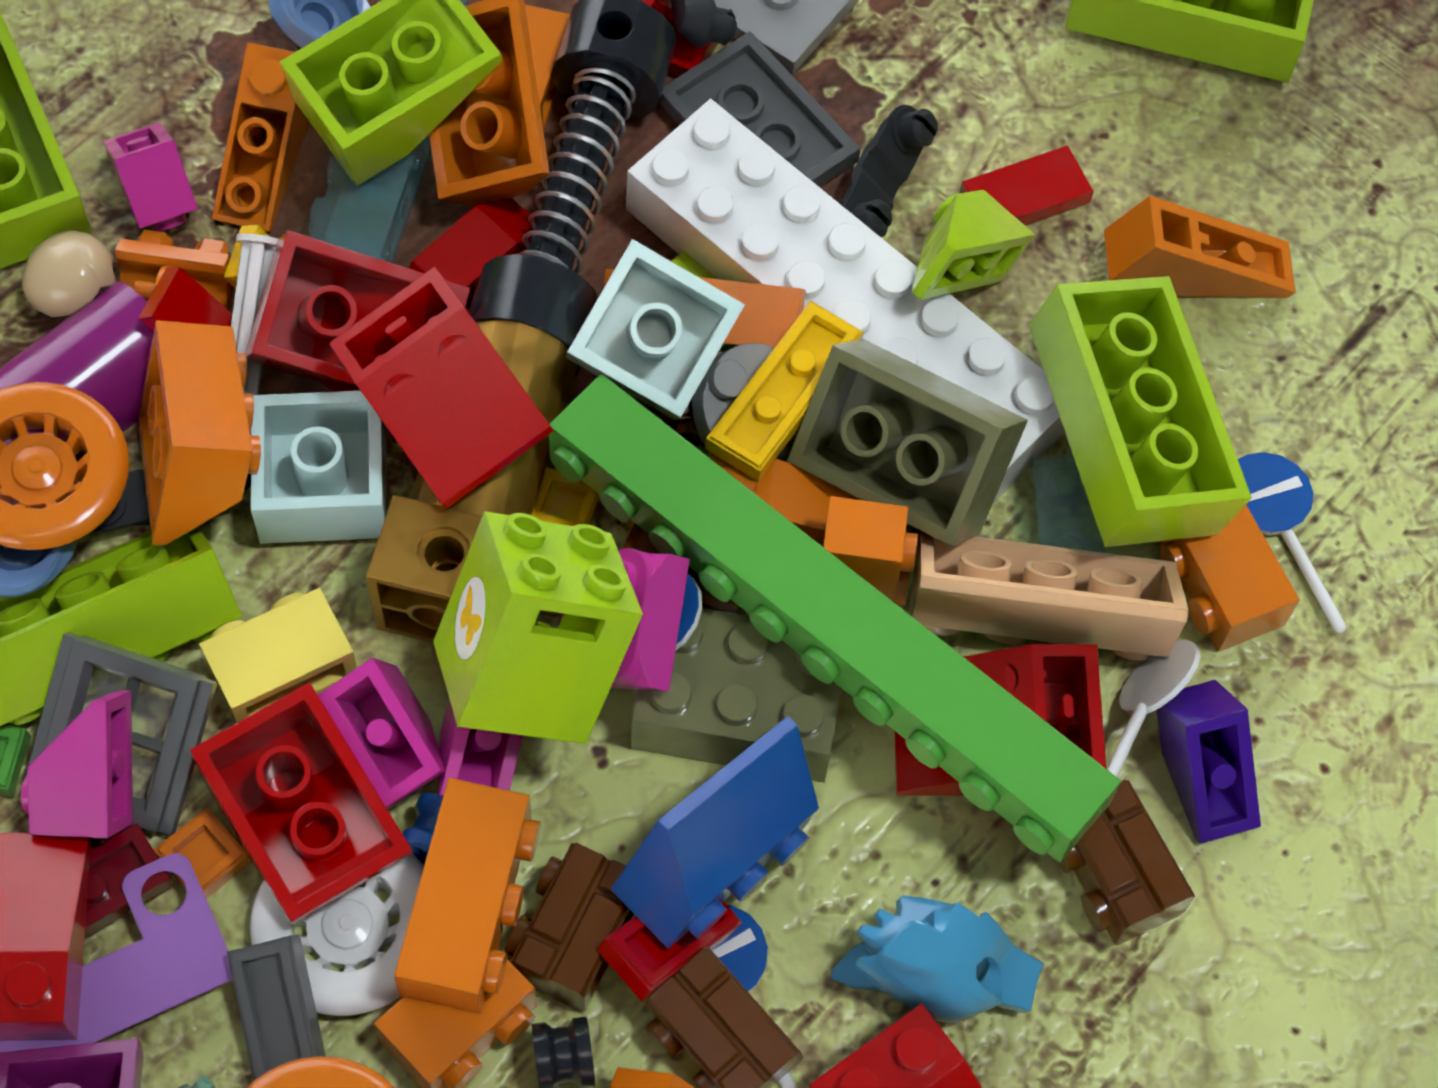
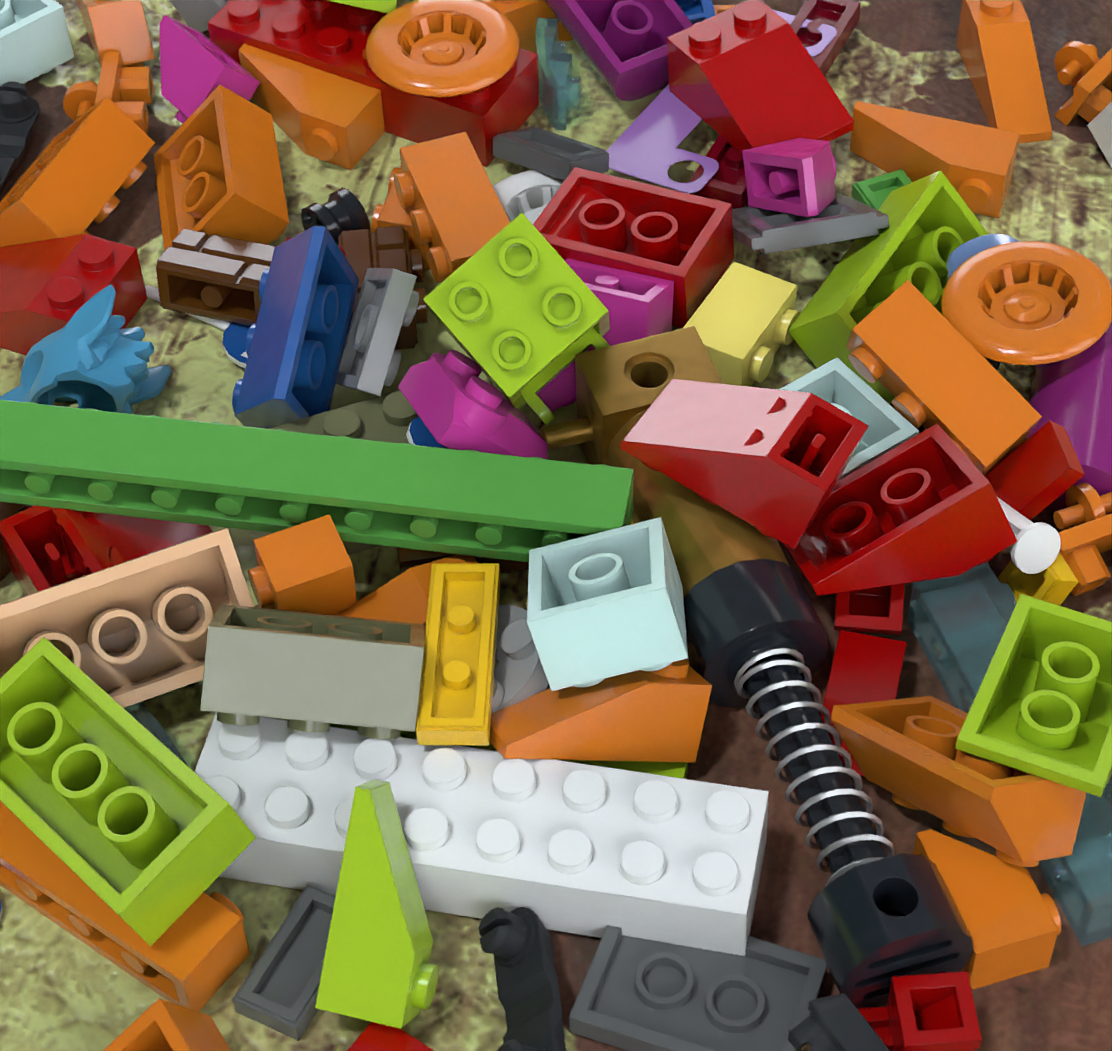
camera: 155 degrees right, 15 degrees down
none -> dark grey tile [232,885,335,1041]
none -> light grey plate [336,268,419,396]

